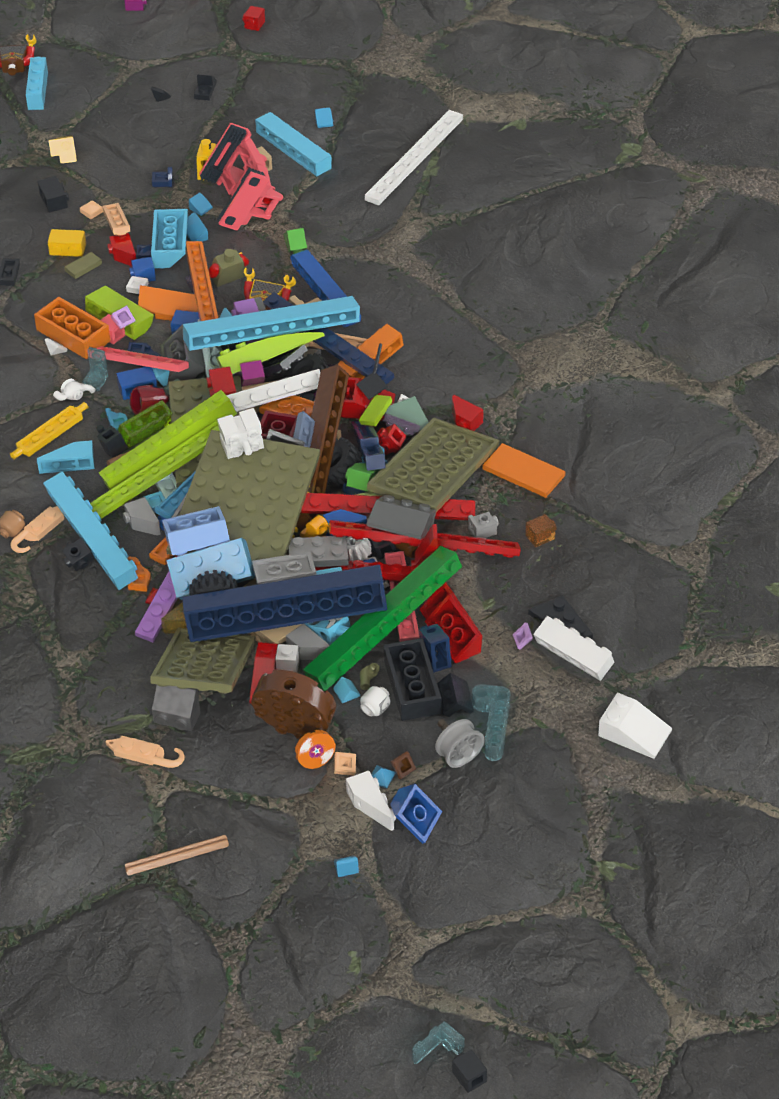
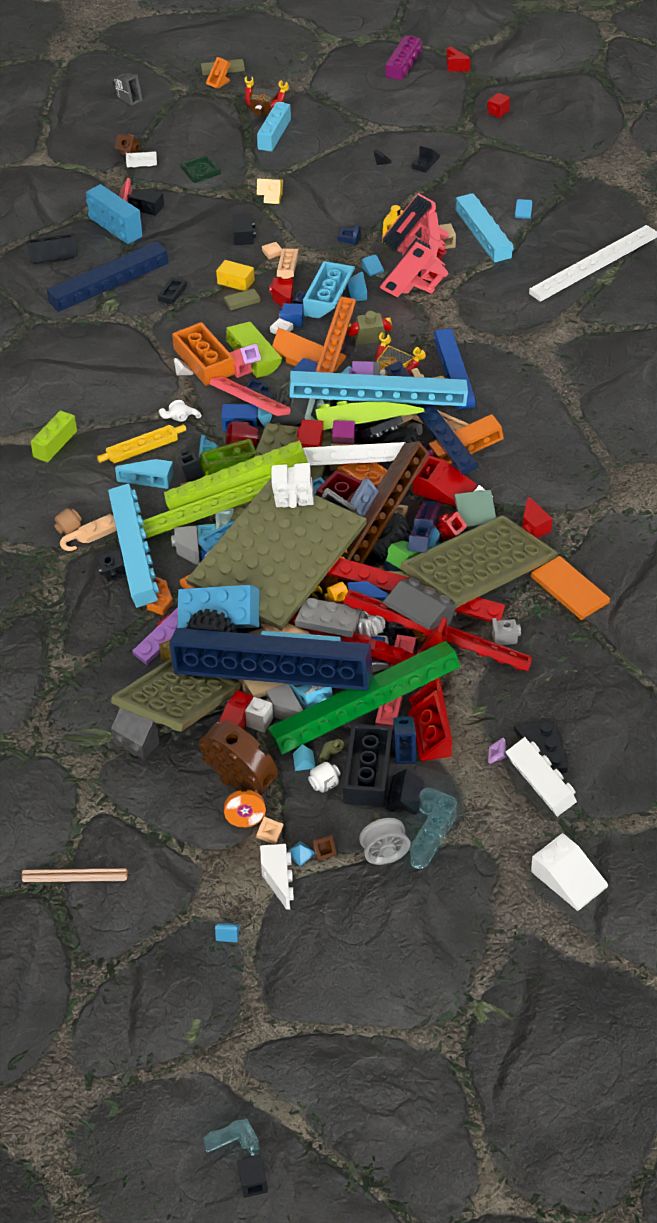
camera: 20 degrees right, 0 degrees up
clear light blue bracket [82,347,108,391] -> none
light nougat plate [106,736,185,768] -> none
light blue brick [162,506,230,555] -> none
light grey plate [252,552,317,585] -> none
bright green slope [283,228,307,254] -> none
black piece [356,343,388,400] -> none
lime tile [359,395,393,426] -> none
clear purple plate [383,414,420,435] -> none
blue slope [390,784,442,844] -> none
clear orange brick [526,514,557,547] -> none

